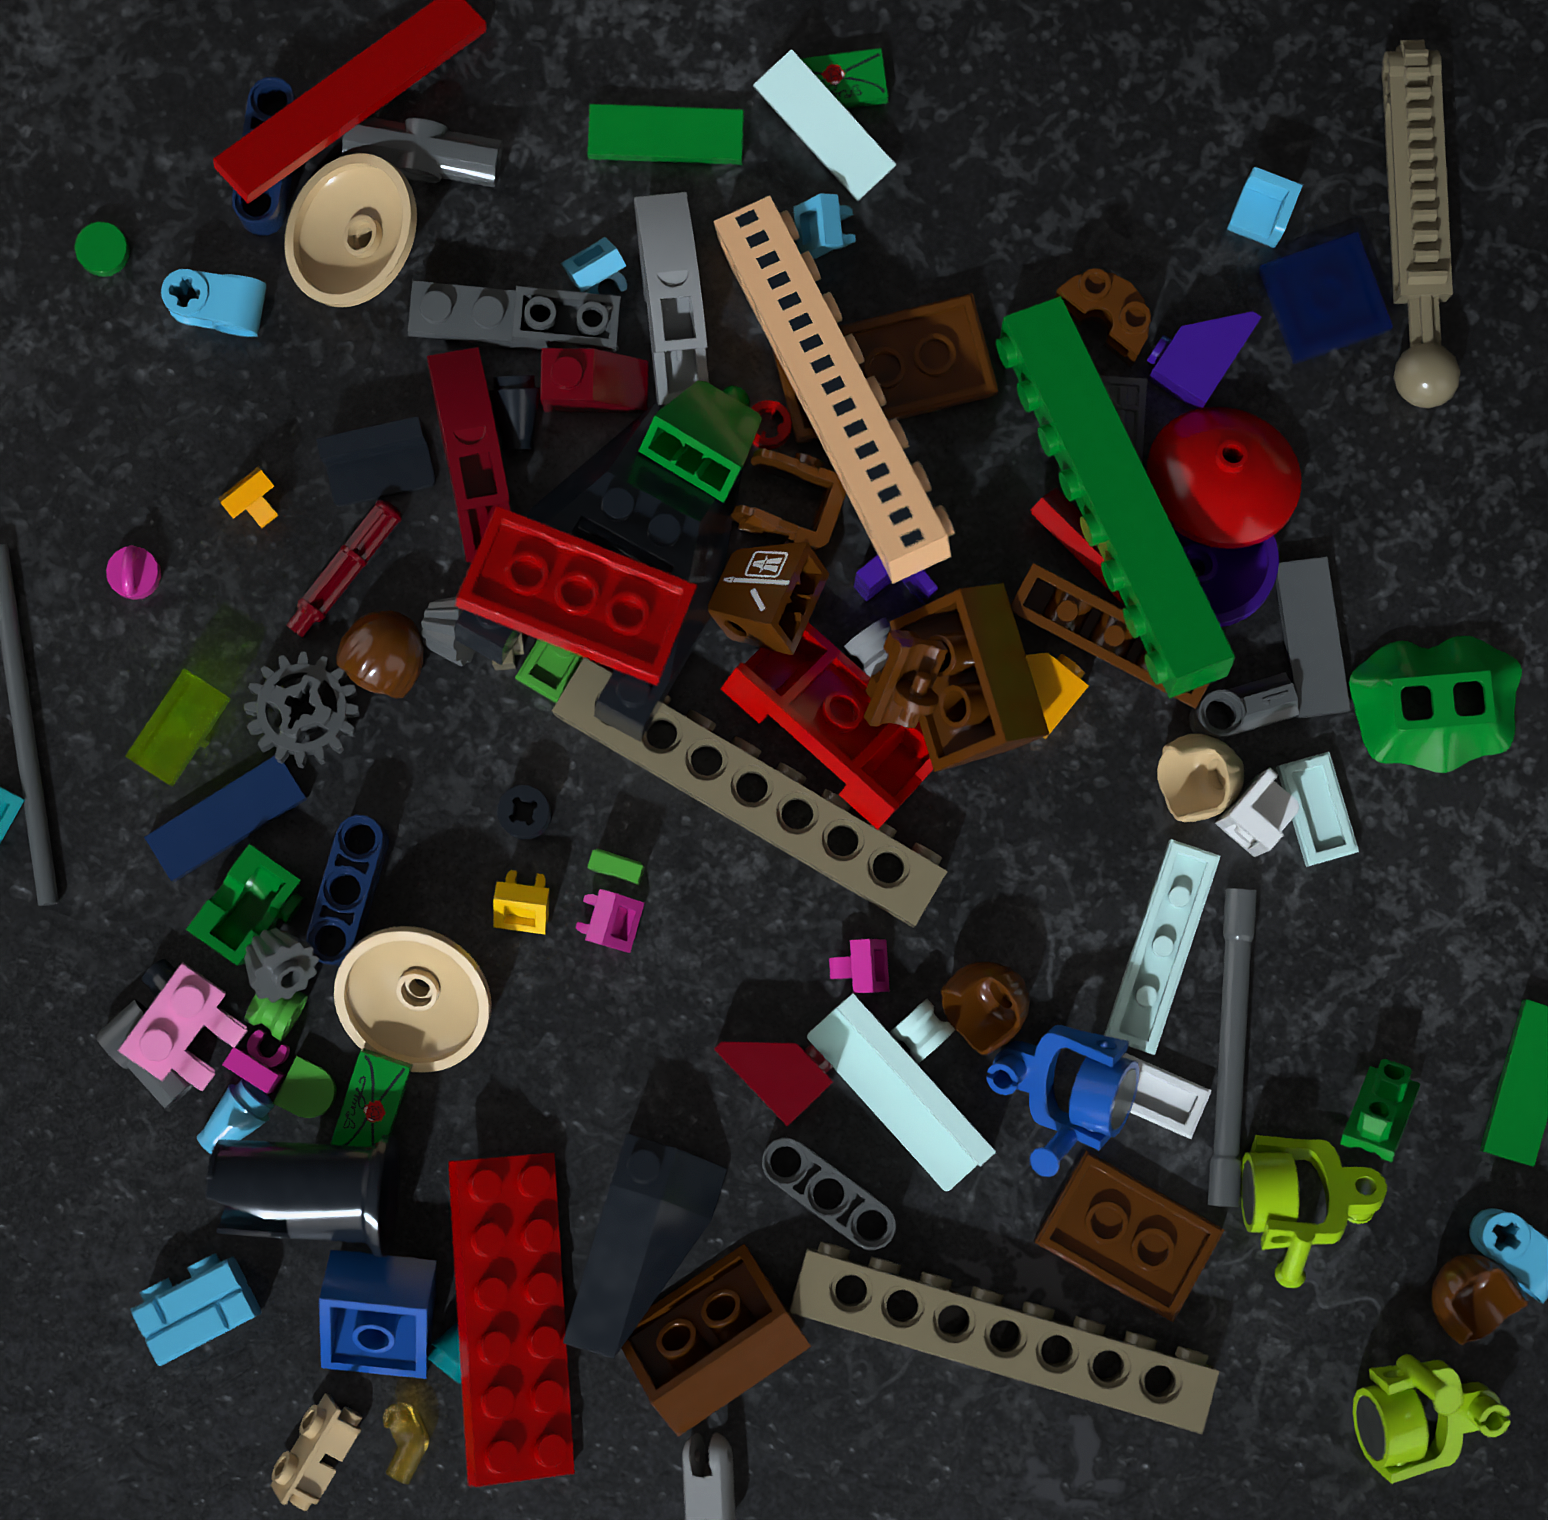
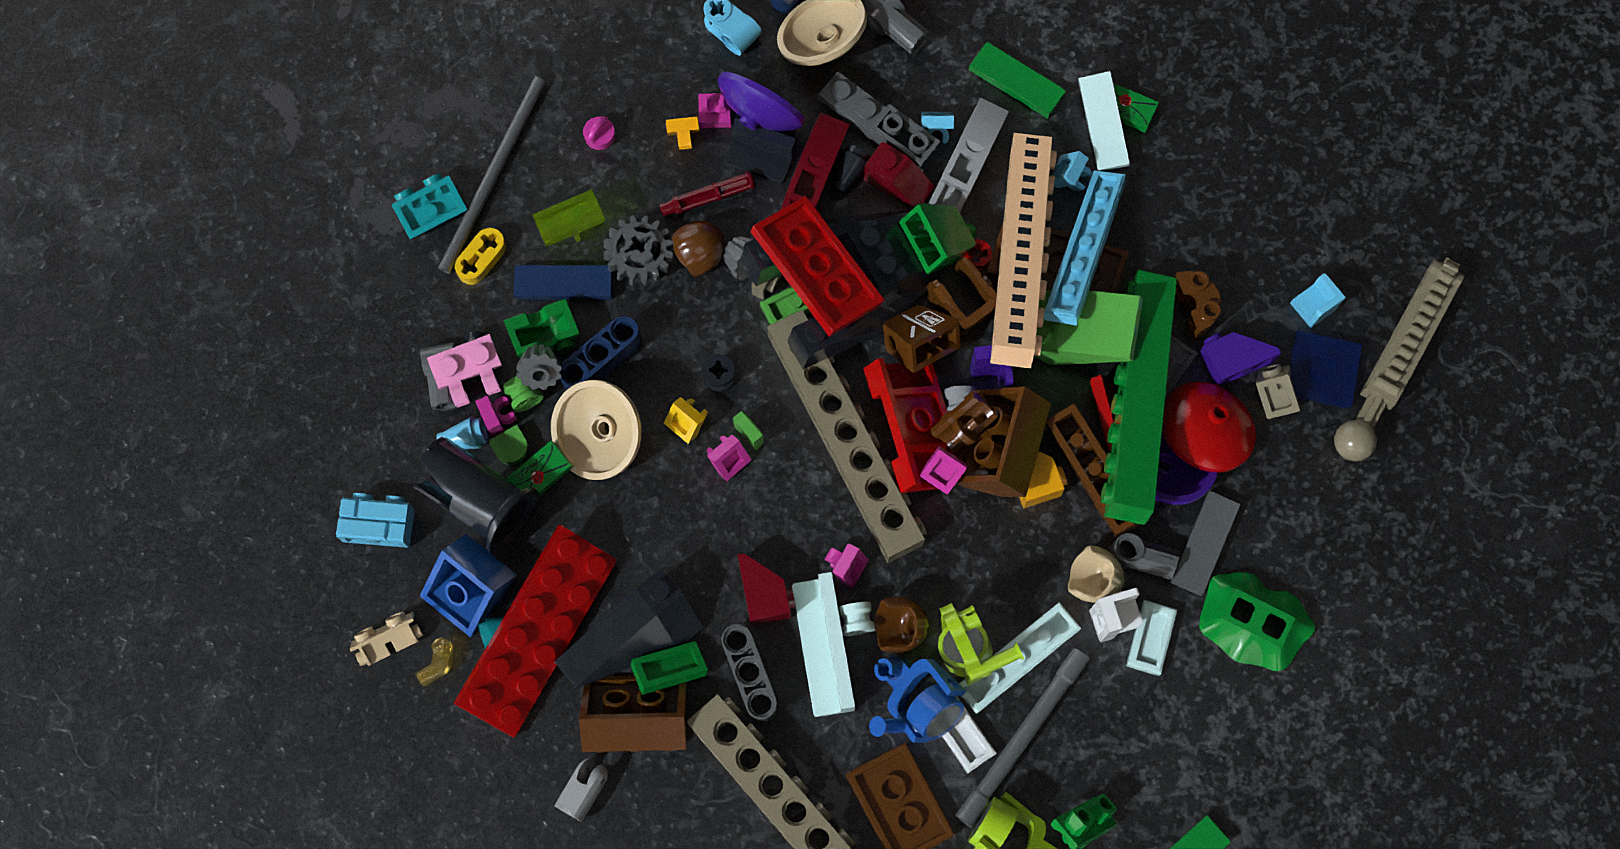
camera: 35 degrees right, 10 degrees down
none -> yellow beam [455,228,506,285]
none -> green tile [630,641,708,695]
none -> dark pink tile [698,93,731,128]
none -> dark purple dish [717,72,805,131]
none -> dark pink tile [920,446,967,495]
none -> lime piece [938,603,1025,686]
none -> bright green slope [1034,289,1143,365]
none -> medium azure tile [1044,170,1126,325]
none -> dark tan bracket [1256,364,1301,419]

